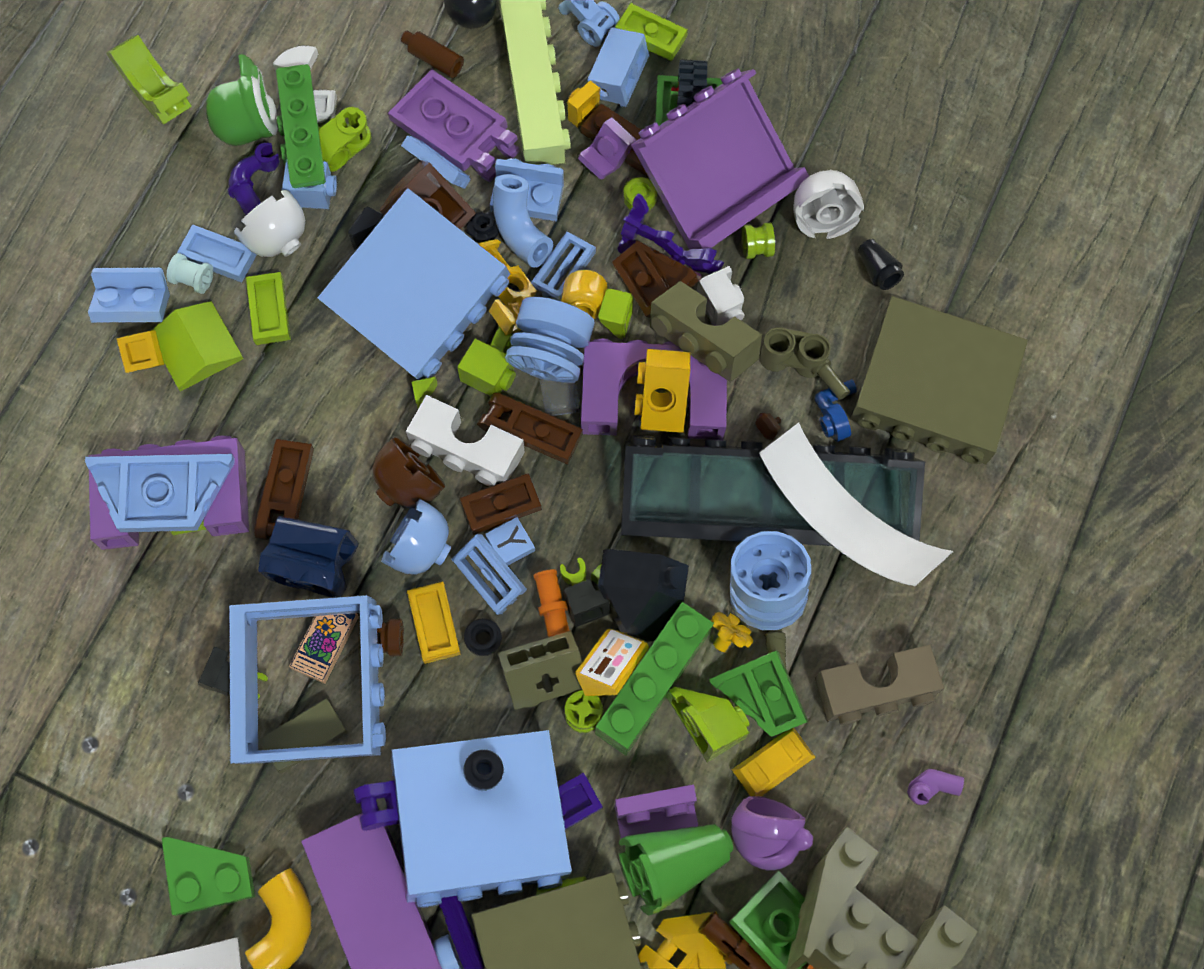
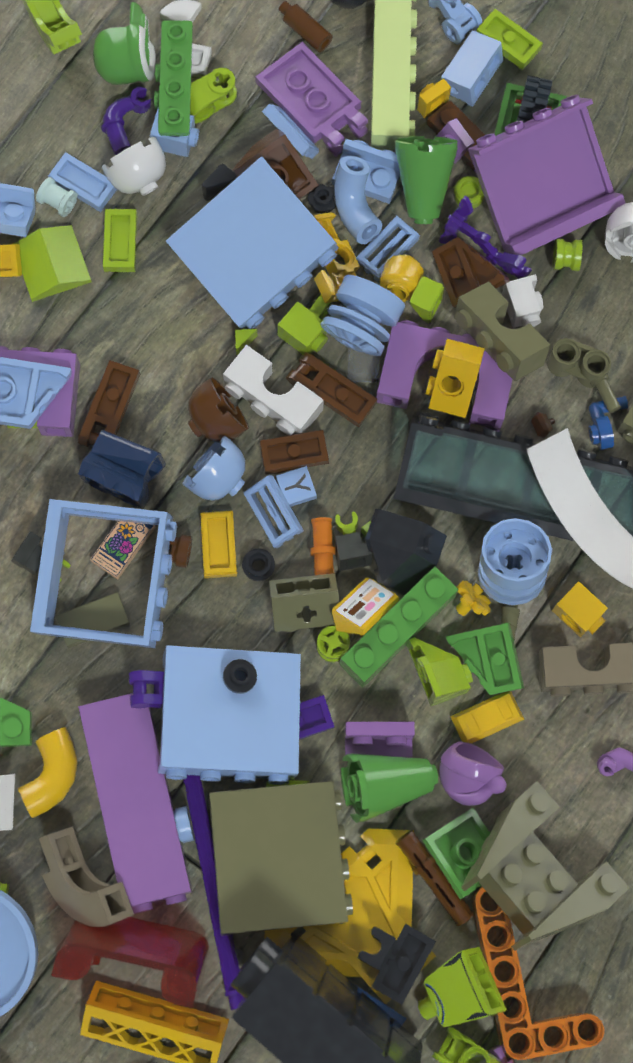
camera: 10 degrees right, 5 degrees up
none -> bright green cone [395,136,458,224]
none -> yellow brick [552,581,608,638]

